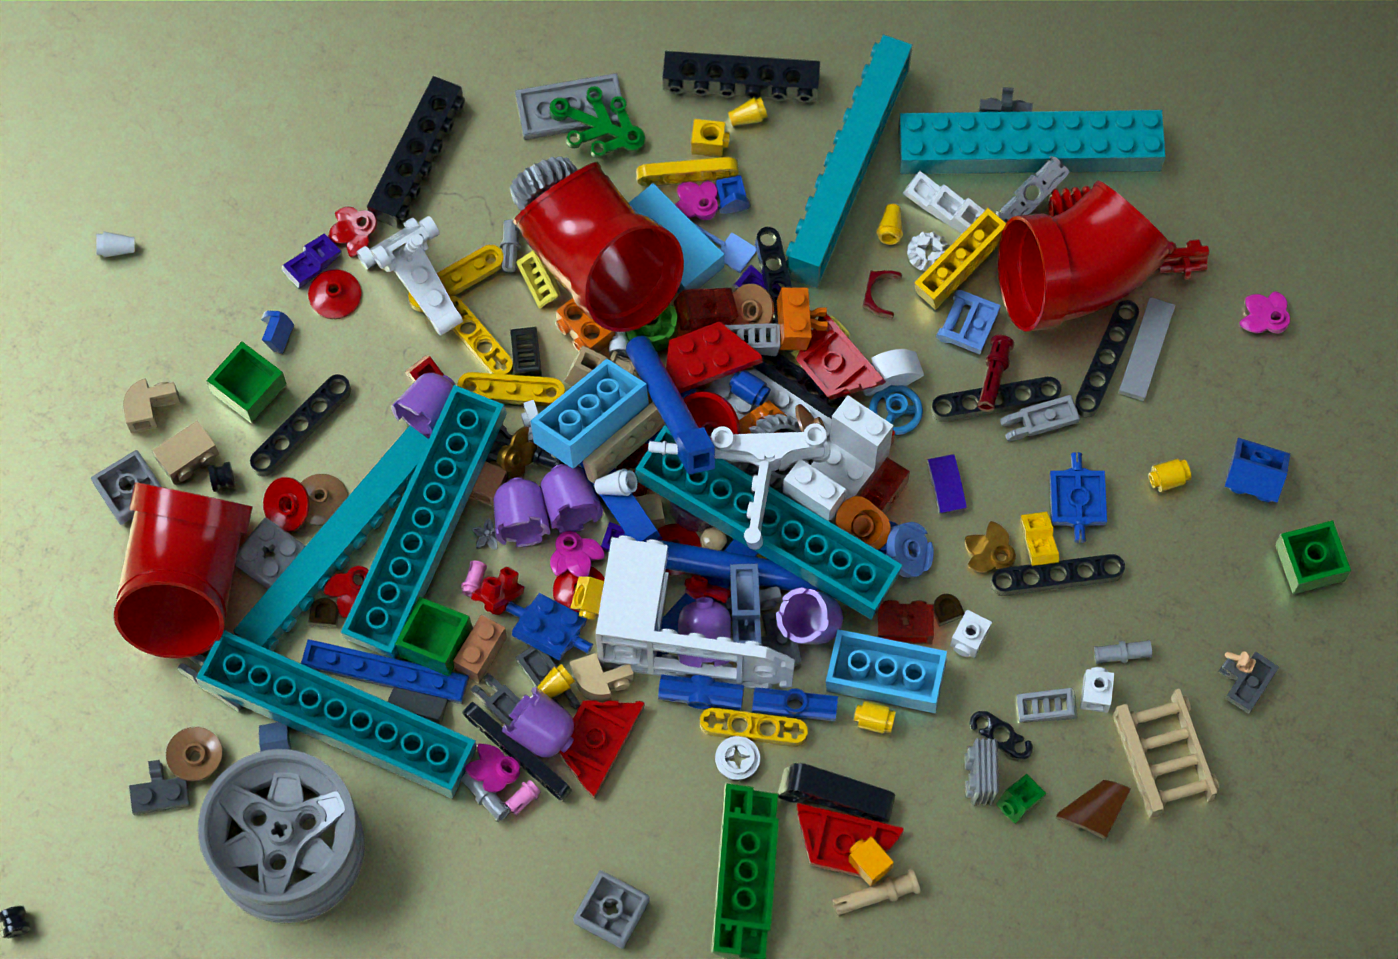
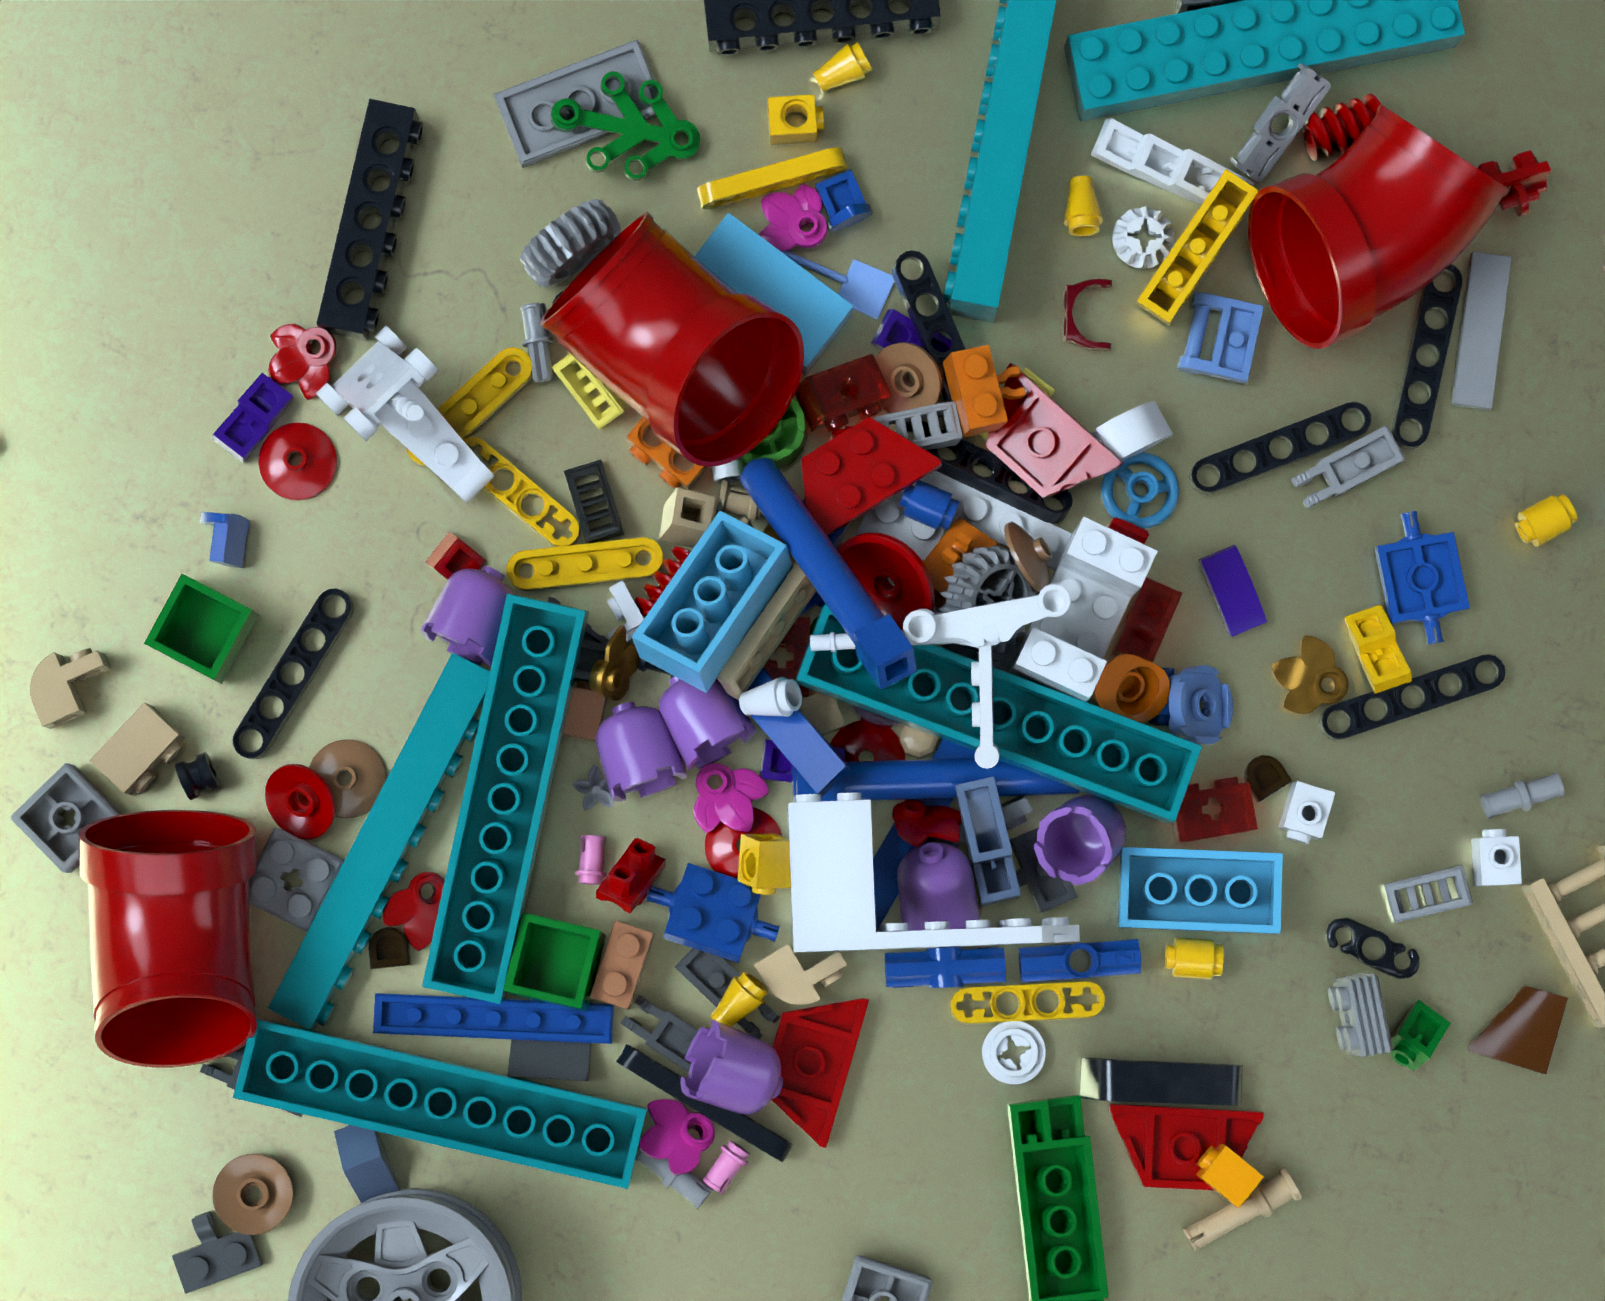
camera: 15 degrees left, 15 degrees up
dark red pin [977,335,1015,412] -> none

